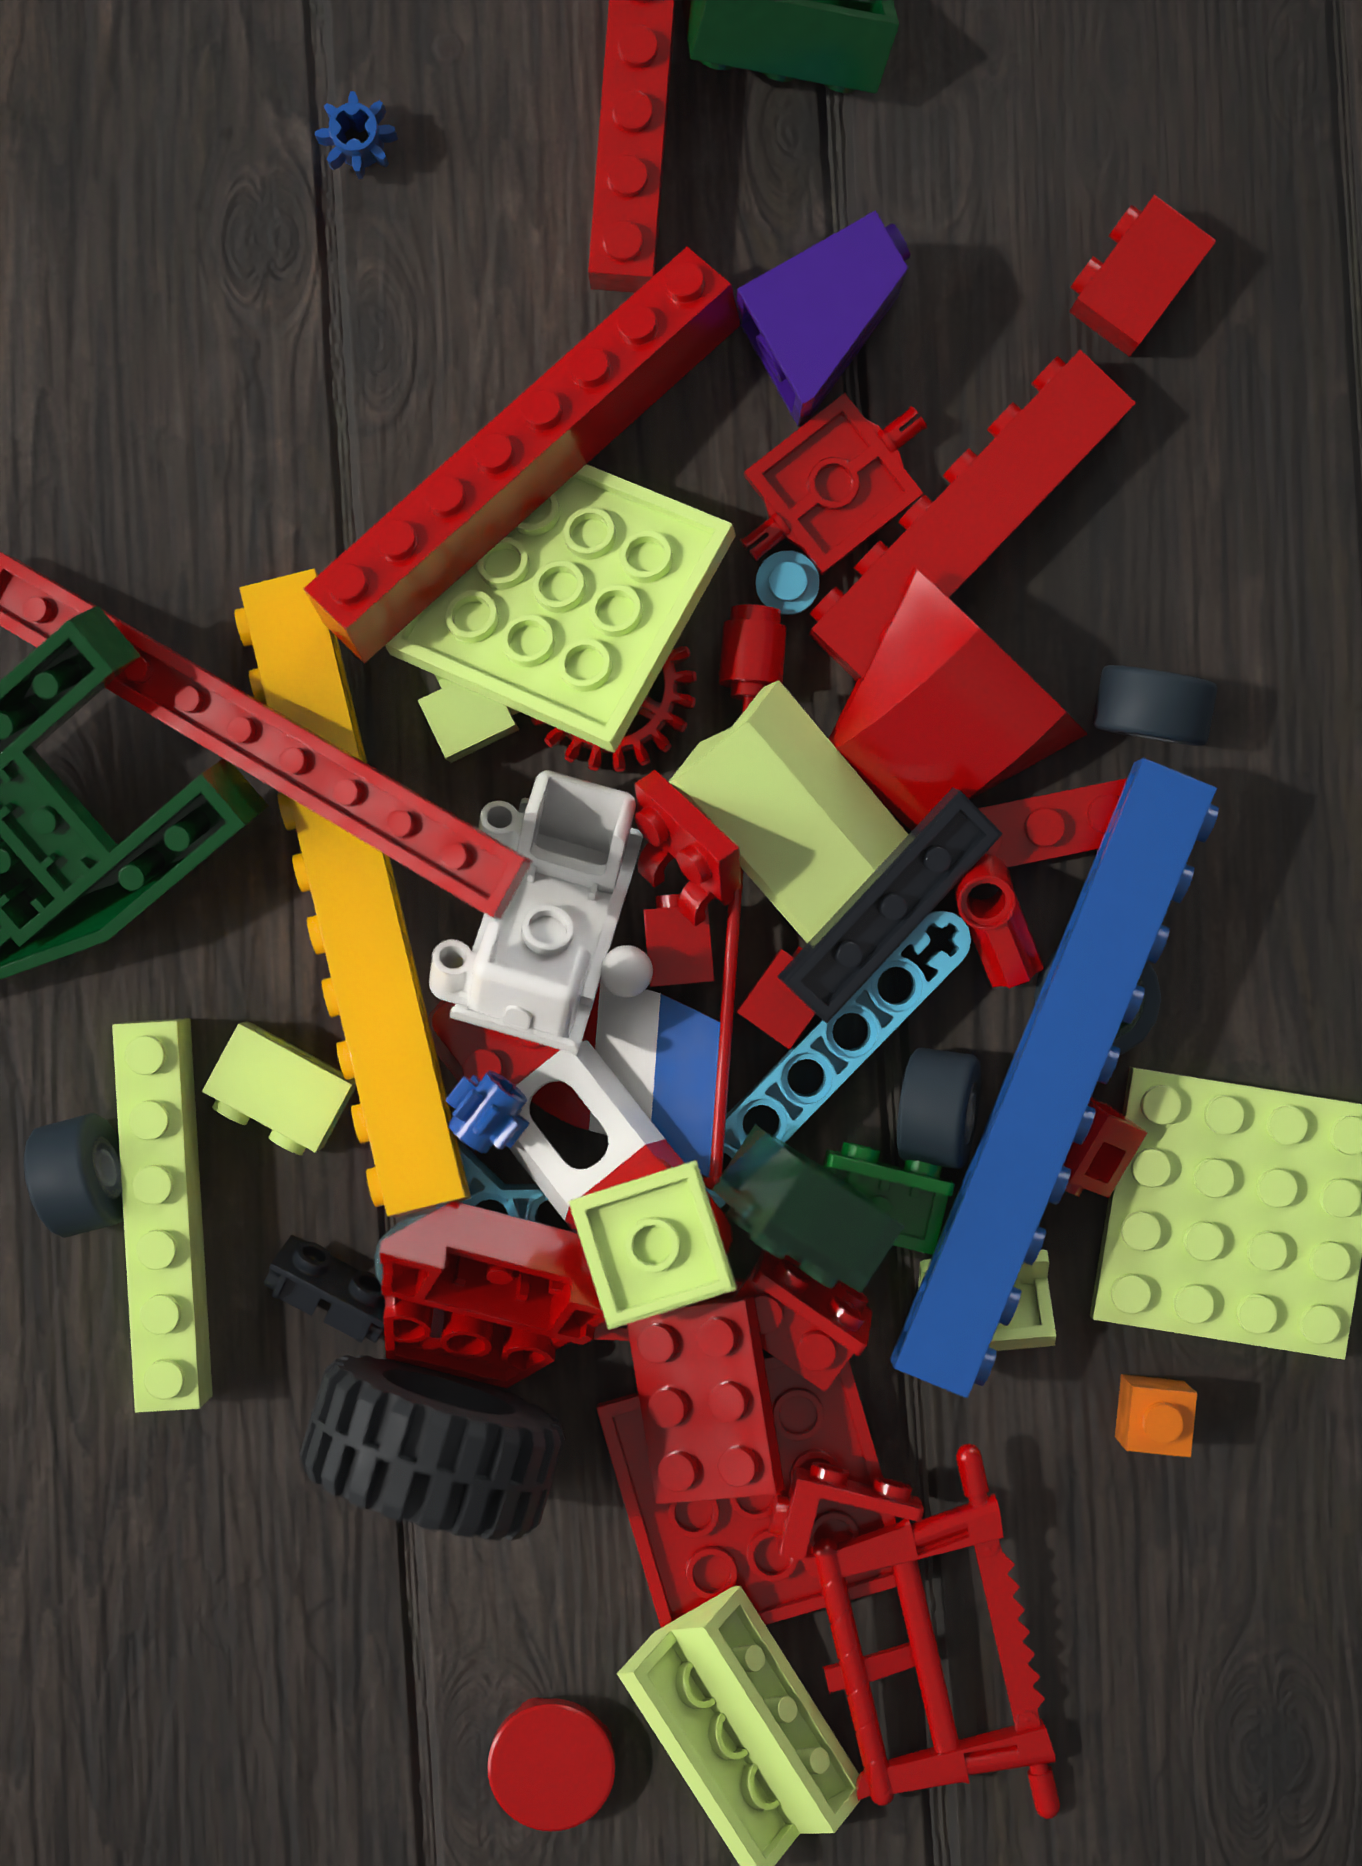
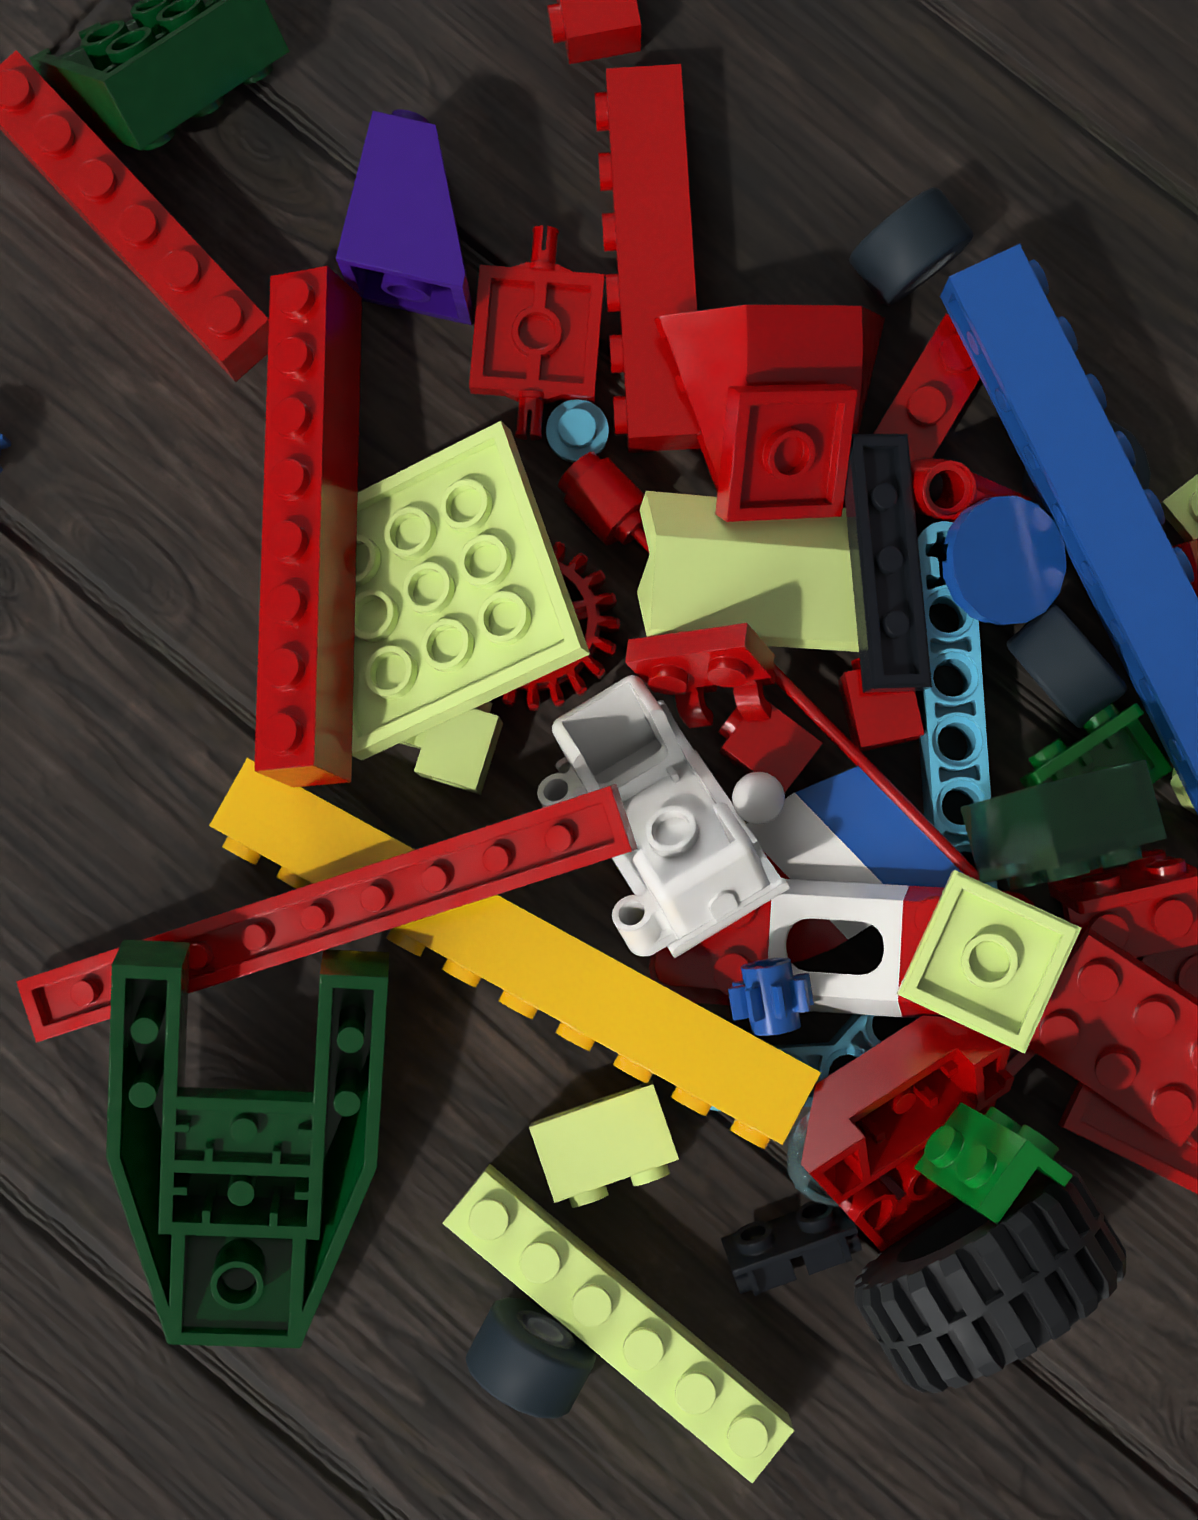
camera: 35 degrees left, 5 degrees down
none -> red plate [715,384,858,522]
none -> green bracket [914,1102,1073,1225]
none -> blue tile [942,496,1066,625]

